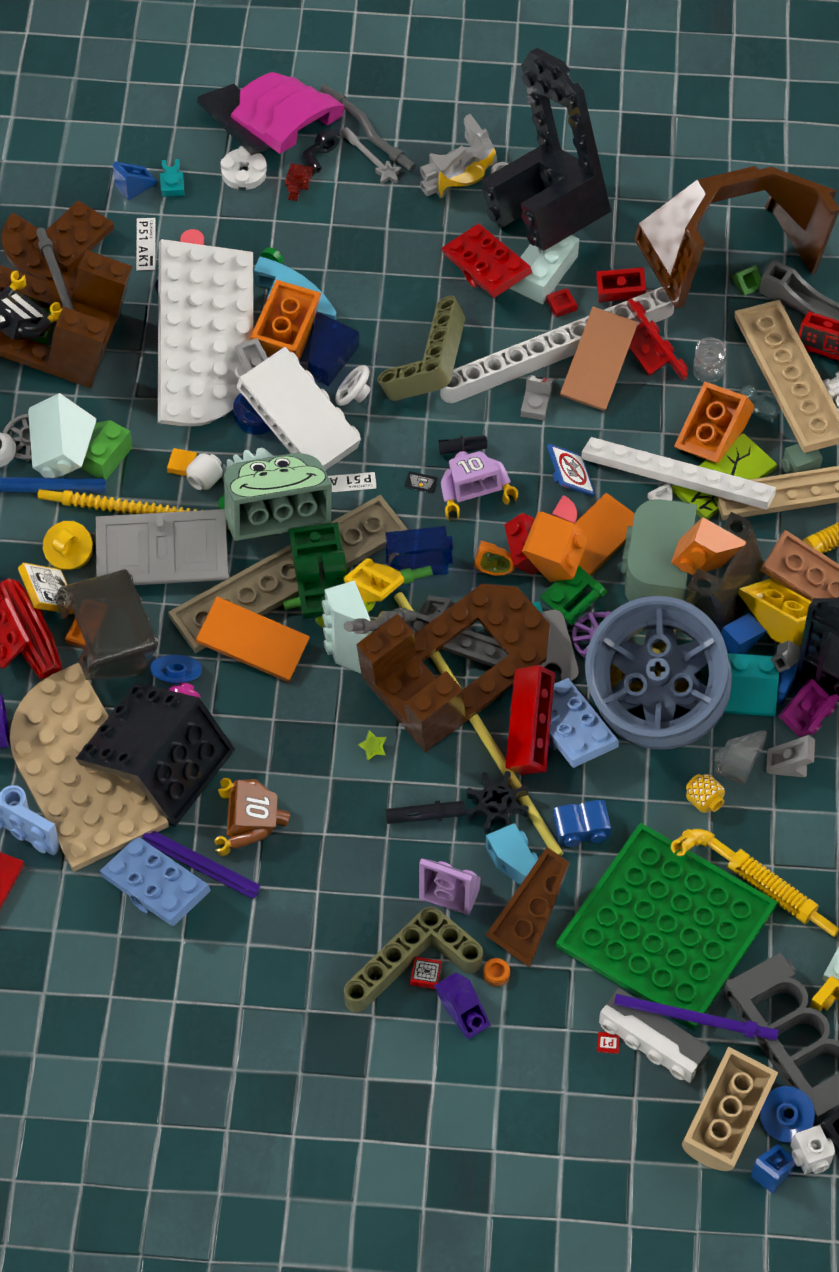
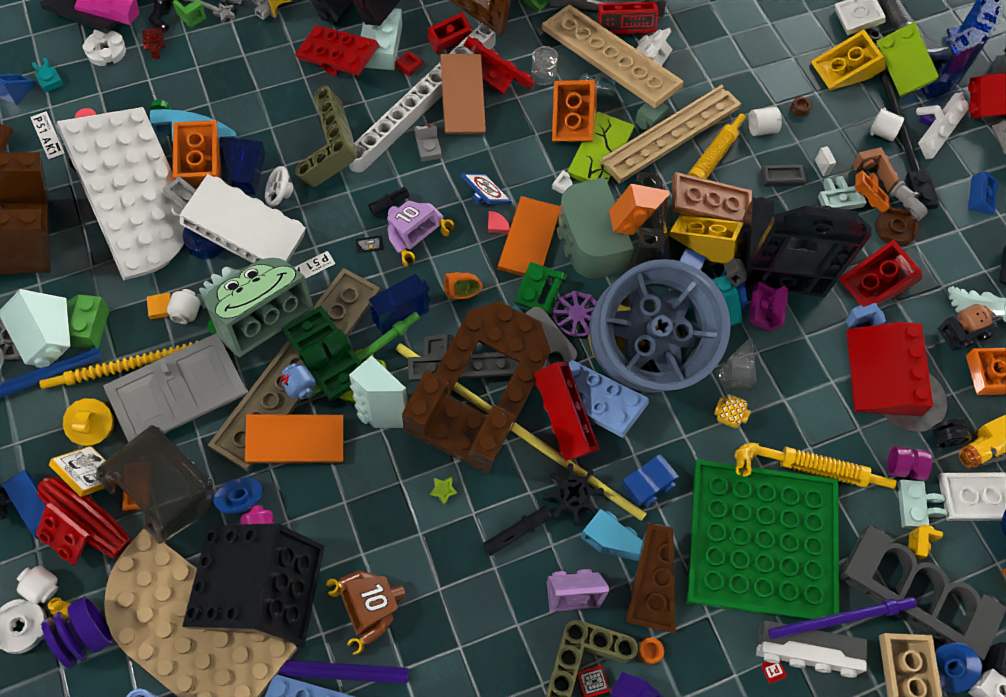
camera: 30 degrees left, 5 degrees up
yellow slope [344,558,404,602] -> none
dark grey bar [344,608,417,634] -> none
red brick [504,513,539,575] -> none
orange slope [522,511,588,582] -> none
white plate [582,437,776,510] -> none
light grey slope [766,735,815,777] -> none
none -> bright green panel [173,0,207,28]
none -> medium blue head [280,363,316,400]

